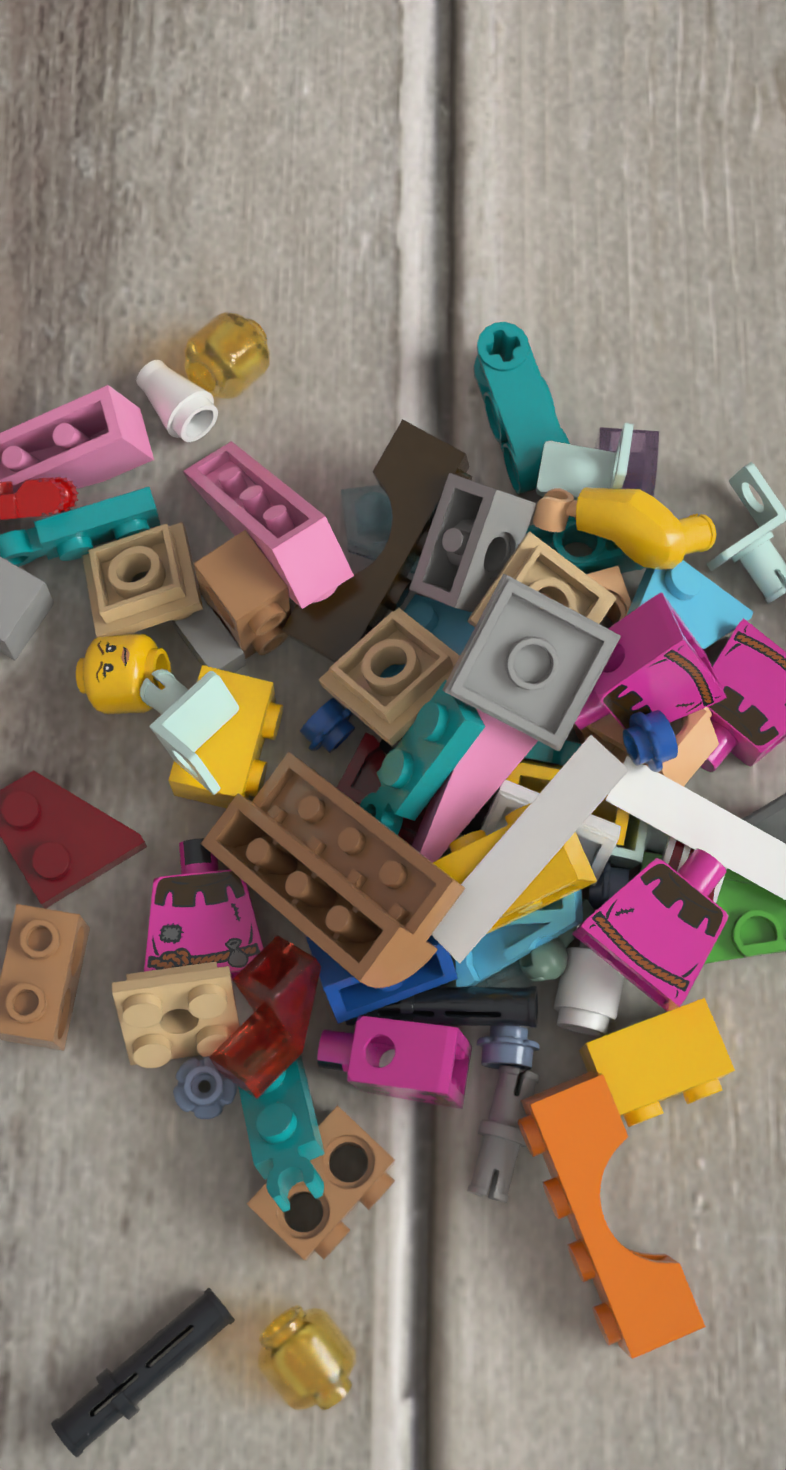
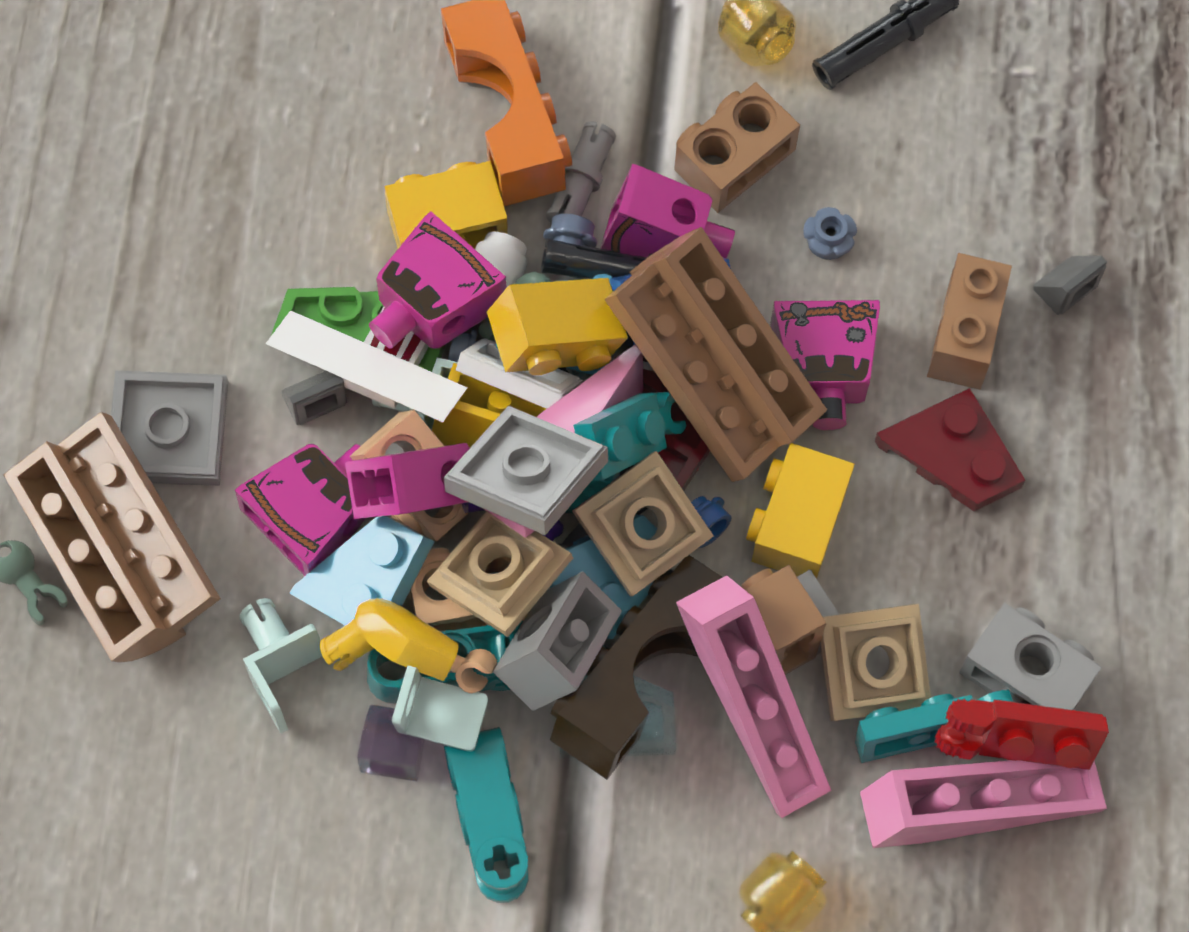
camera: 175 degrees left, 5 degrees down
yellow head [76,634,171,714] -> none
tan piece [112,962,244,1068] -> none
white cone [136,360,218,442] -> none
light aqua bracket [140,669,239,795] -> none
clear red slope [209,935,321,1099] -> none
teal plate [236,1041,325,1212] -> none
white sticker [431,735,629,964] -> none
blue plate [623,710,678,772] -> none

